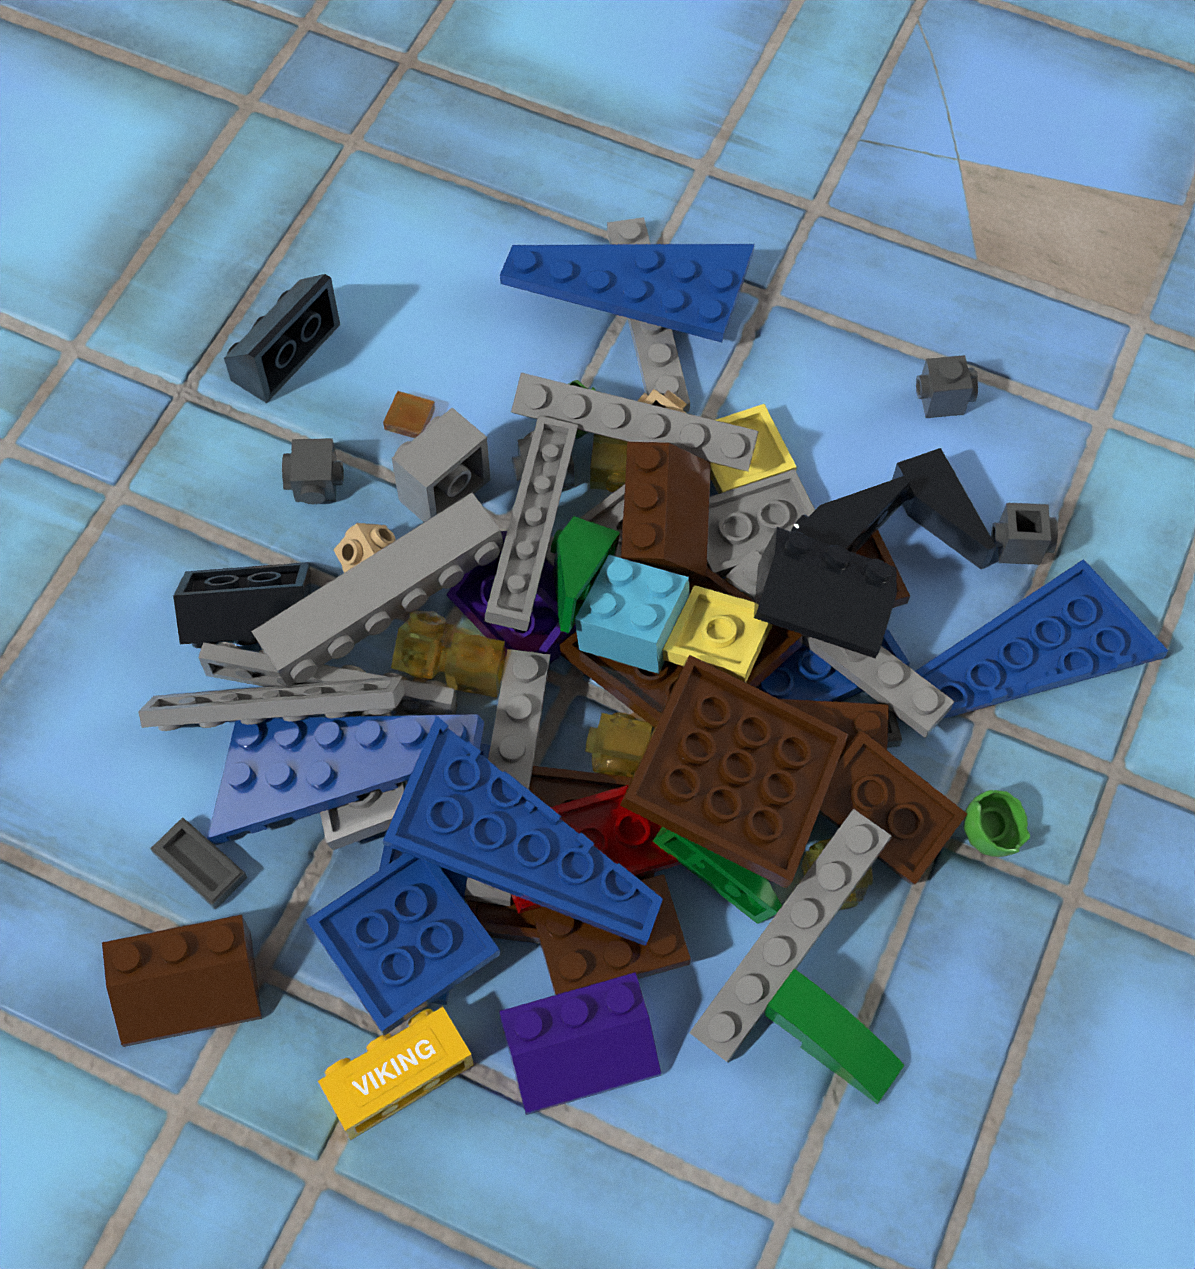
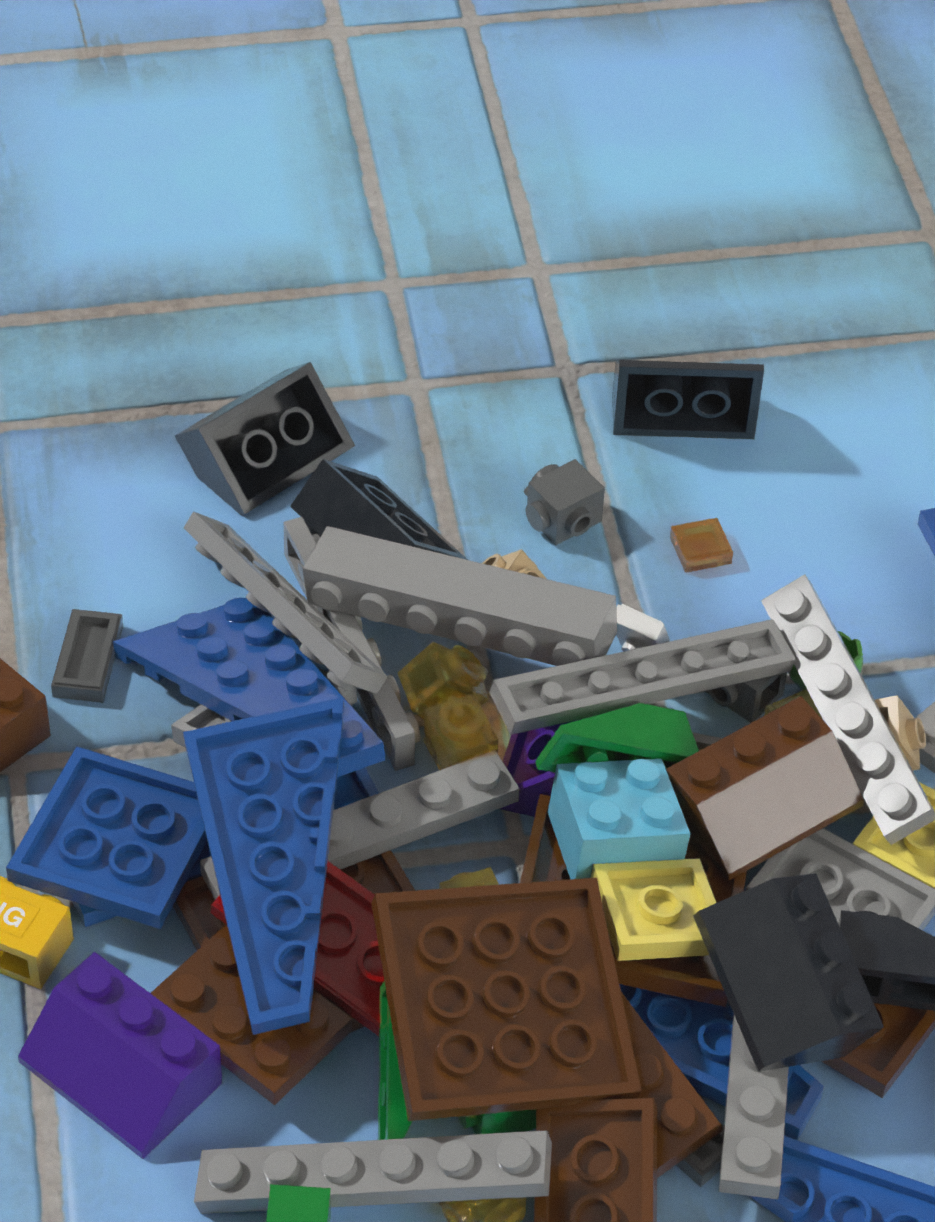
camera: 55 degrees right, 15 degrees down
light grey brick [392,408,490,522] -> none
none -> black slope [175,362,355,515]
none -> white plate [616,604,670,652]

